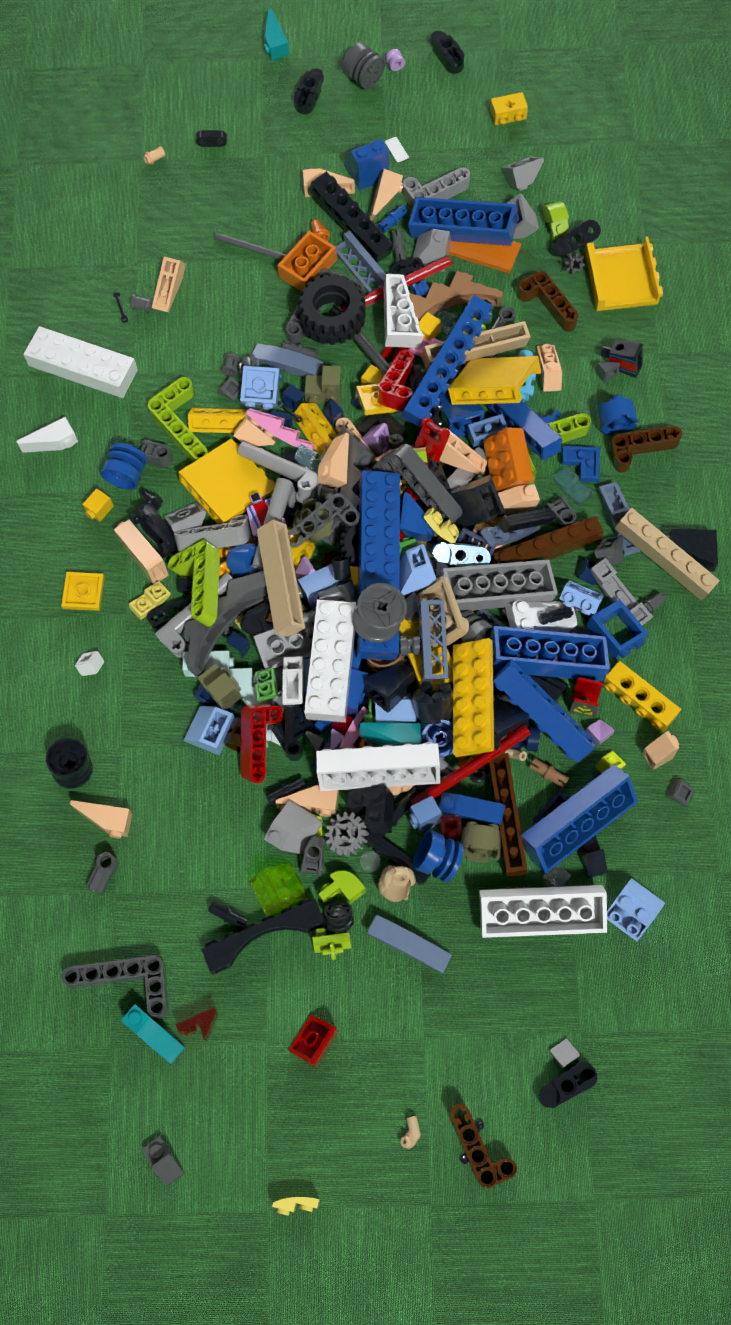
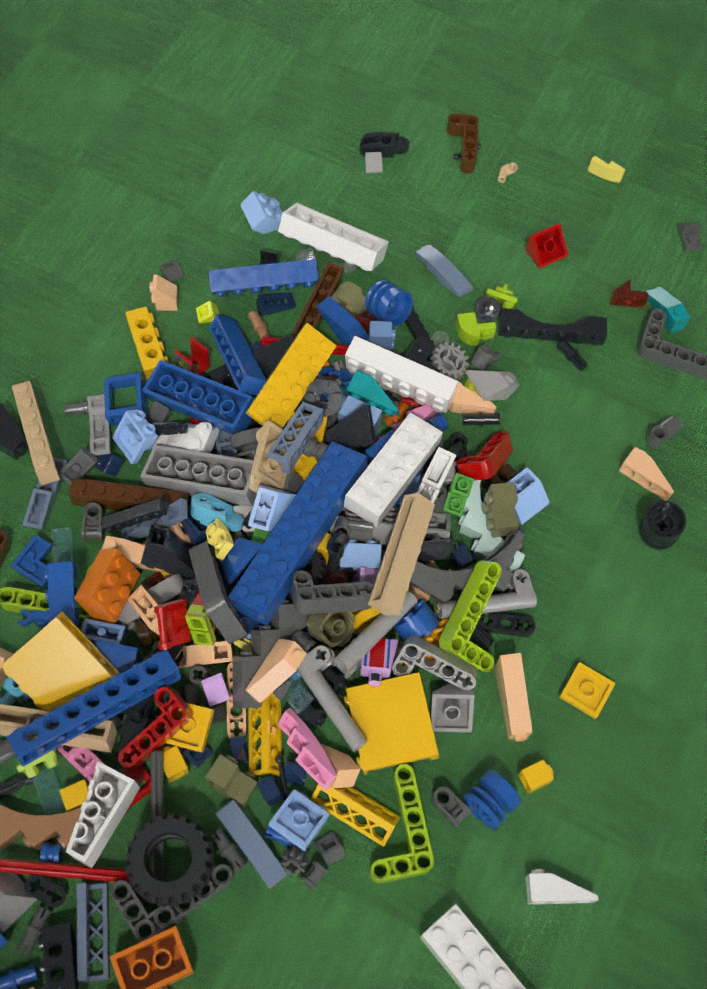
camera: 160 degrees left, 5 degrees down
white slope [75,651,104,676] -> none
black animal [129,490,177,559] -> none
light yellow slope [129,581,171,620] -> none
clear neon green slope [249,862,309,917] -> none
dark grey piece [352,583,407,643] -> none
bright green plate [364,698,376,723] -> none
tan hair [378,866,416,902] -> none
lavender slope [586,719,614,746] -> none

